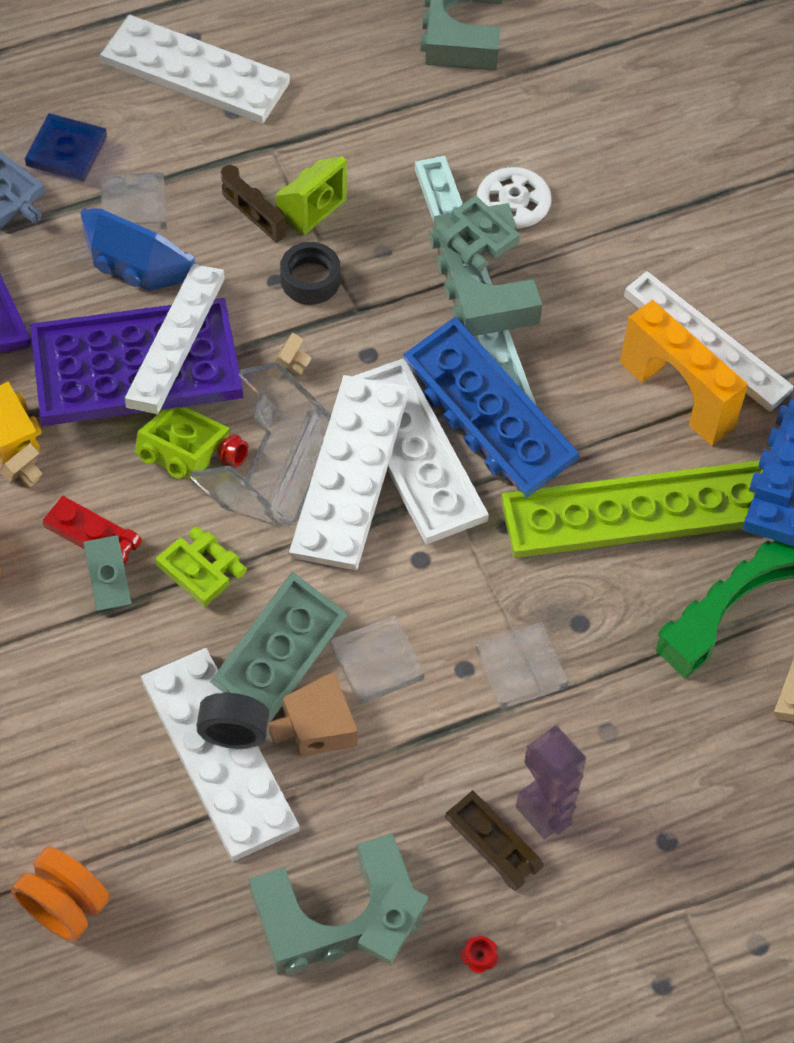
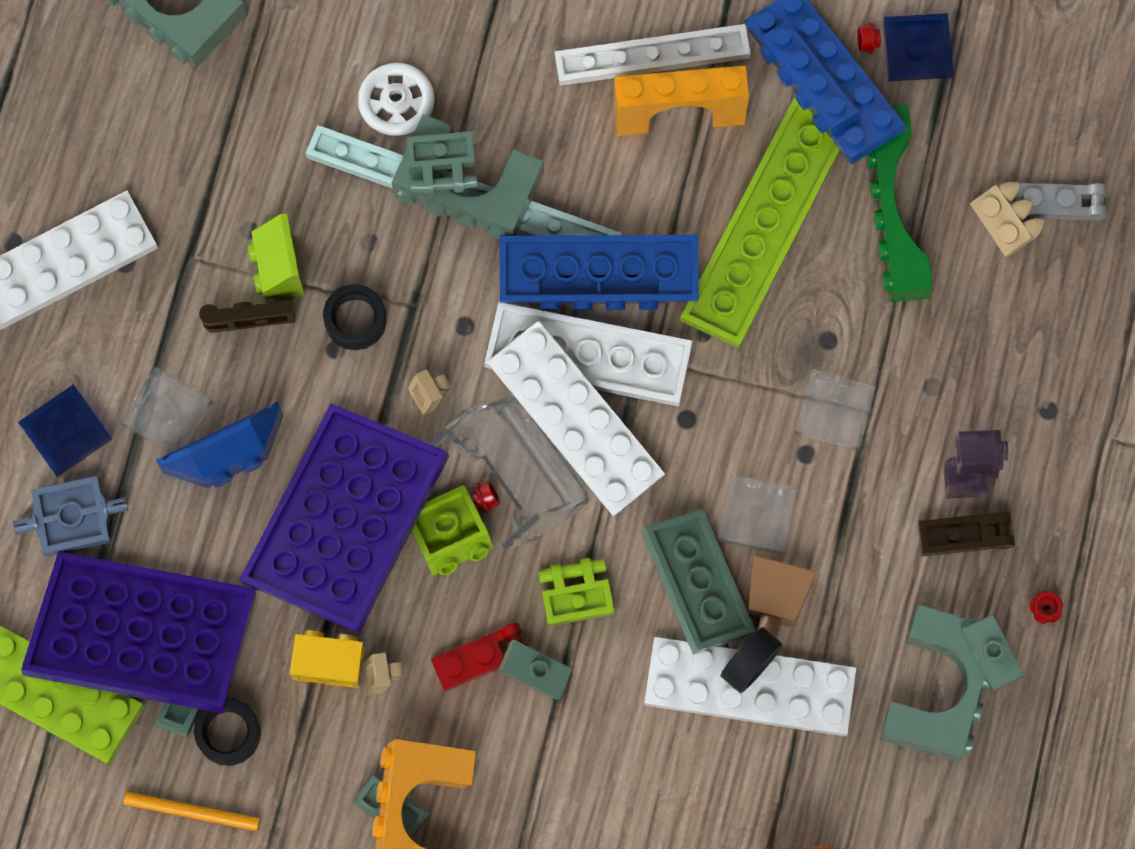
camera: 50 degrees left, 15 degrees up
white plate [125,264,224,414] -> none

